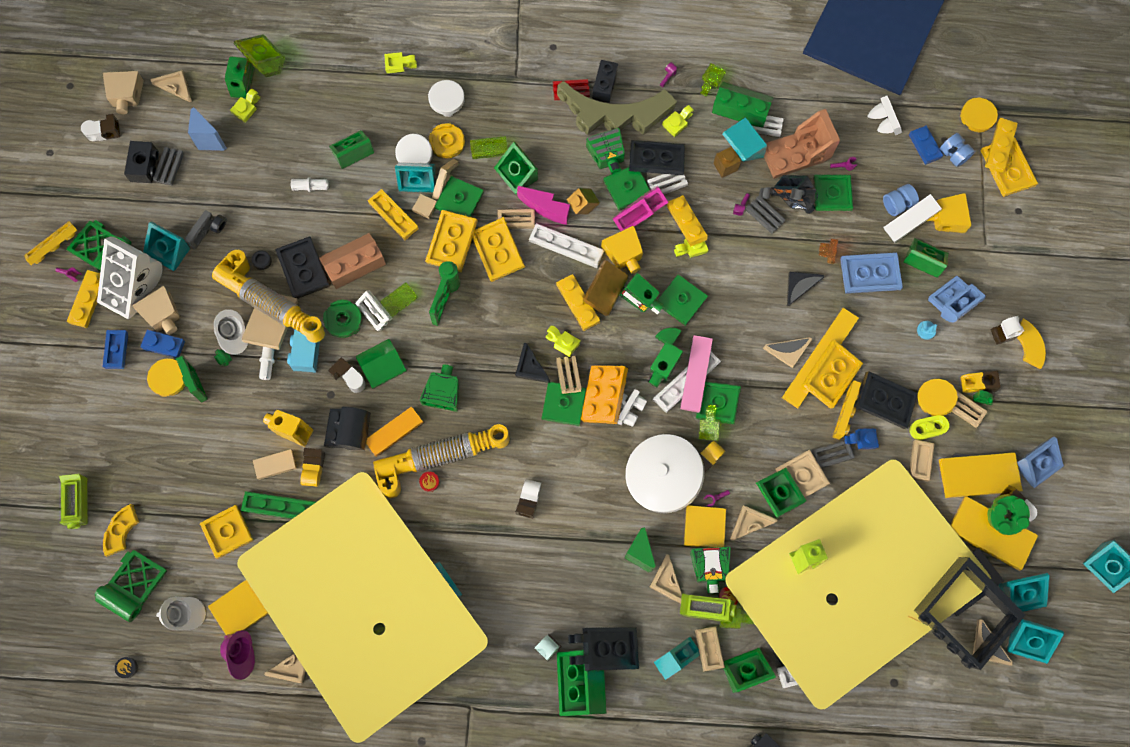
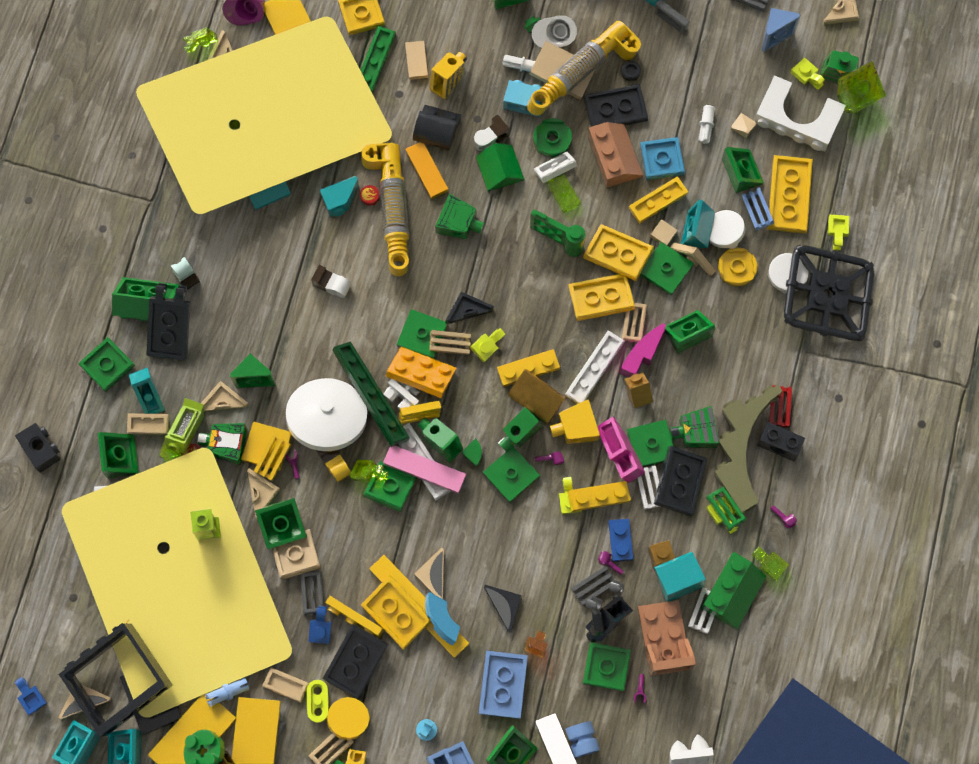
camera: 105 degrees right, 0 degrees up
black tile [210,214,227,234] -> none
leg [301,448,325,487] -> none
clear neon green plate [470,136,508,159] -> none
none -> blue plate [15,677,48,715]
none -> green plate [78,337,135,392]
none -> clear neon green plate [183,27,218,52]
none -> light blue pin [205,678,249,707]
none -> yellow tile [254,435,291,481]
none -> teal slope [320,176,359,217]
none -> dark green tile [332,341,410,447]
none -> yellow tile [399,401,442,424]
none -> dark azure tile [425,592,460,646]
none -> magenta hand [535,451,565,465]
none -> blue plate [608,519,633,562]
none -> dark azure tile [640,137,685,180]
none -> green tile [706,486,747,531]
none -> tan slope [730,113,757,139]
none -> medium blue tile [742,188,774,231]
none -> white arch [754,75,846,152]
none -> yellow tile [767,155,813,234]
none -> black plate [784,244,875,341]

